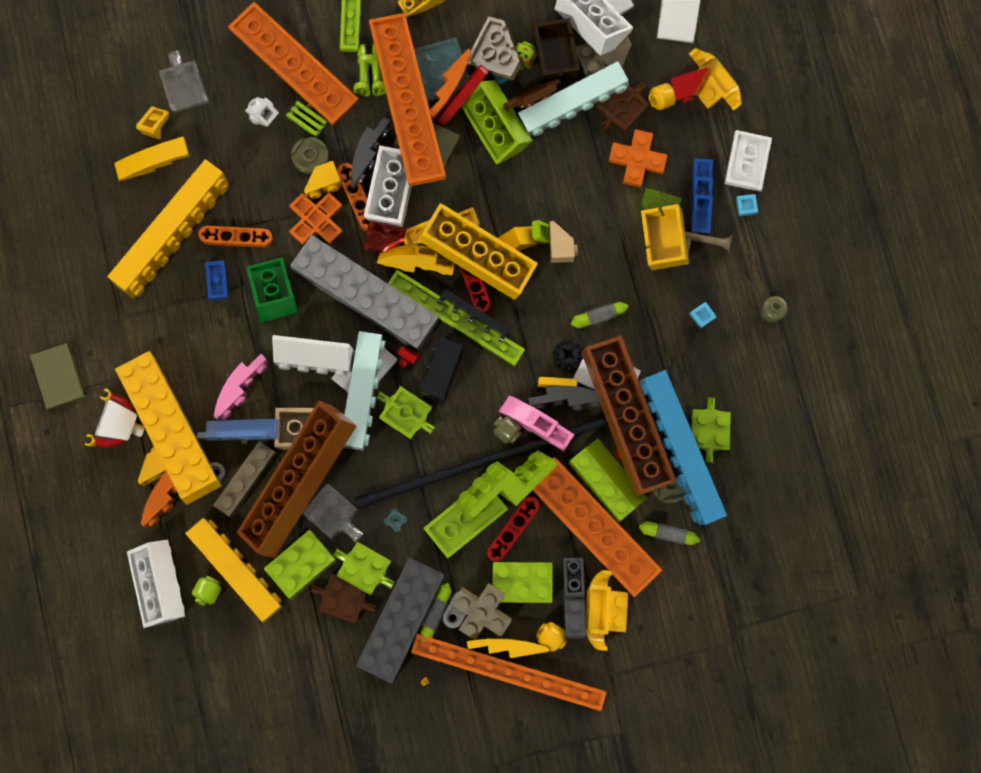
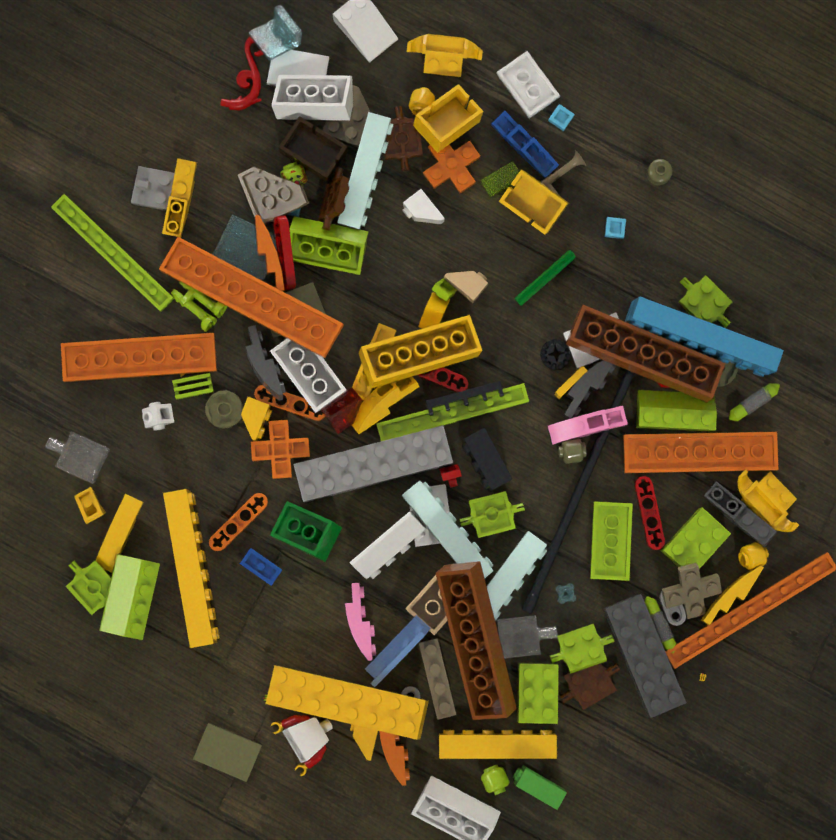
camera: 50 degrees left, 5 degrees up
lime bracket [455,450,558,518] -> none
piece [571,302,629,329] -> none
red slope [671,67,712,103] -> none
none -> lime plate [66,560,111,615]
none -> lime slope [99,554,160,640]
none -> white slope [403,189,445,224]
none -> yellow piece [413,84,483,153]
none -> light aqua brick [486,531,547,621]
none -> bright green window [513,765,567,810]
none -> green axle [515,250,576,306]

